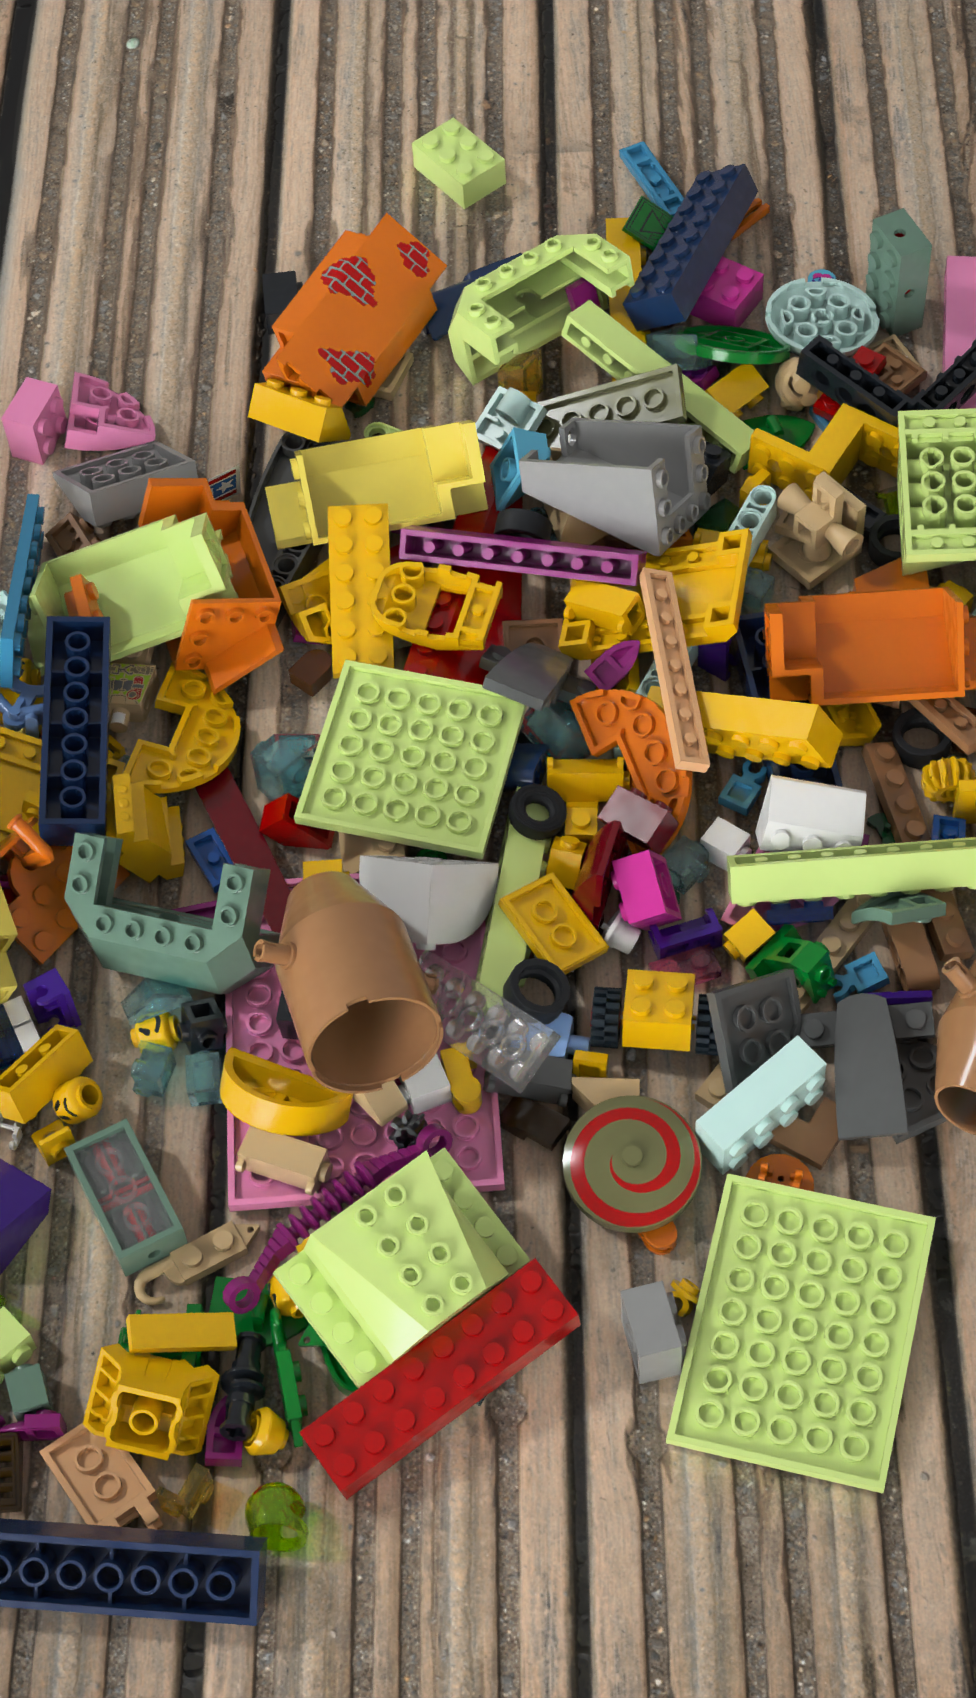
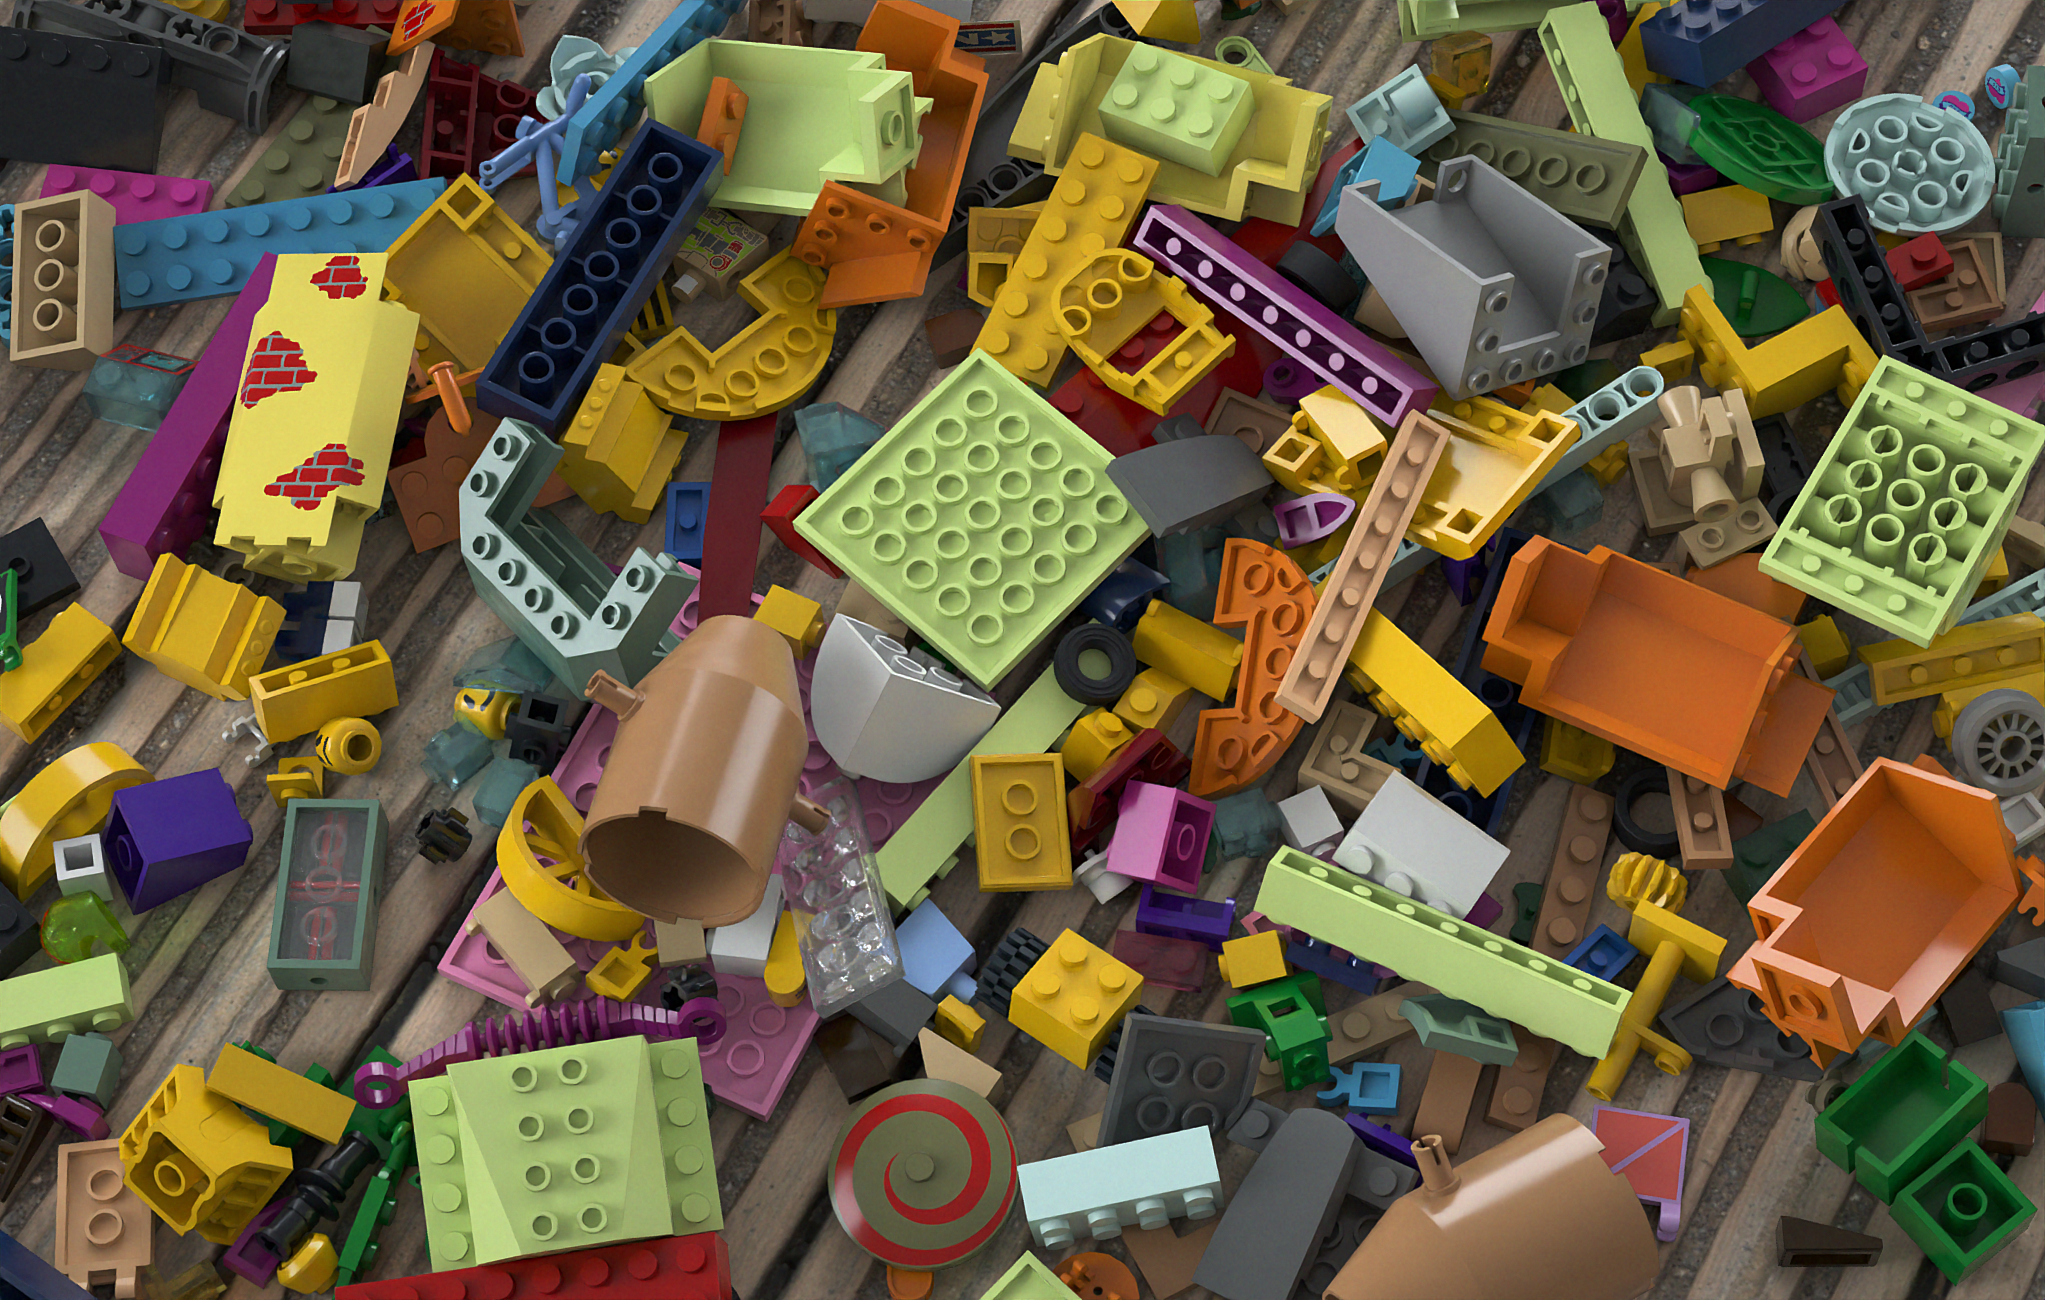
camera: 30 degrees right, 5 degrees up
dark purple hinge [23,968,82,1031] -> none
tan plate [134,1220,260,1305] -> none
black tyre [503,958,570,1026] -> none
brick [597,785,679,855] -> none
none -> black gear [415,807,473,865]
none -> yellow plate [585,930,659,1002]
none -> yellowish green brick [1098,41,1257,177]
none -> magenta plate [1263,358,1331,405]
none -> tan panel [1297,698,1402,821]
none -> tan bracket [1674,496,1779,572]
none -> medium azure tile [1985,64,2021,109]

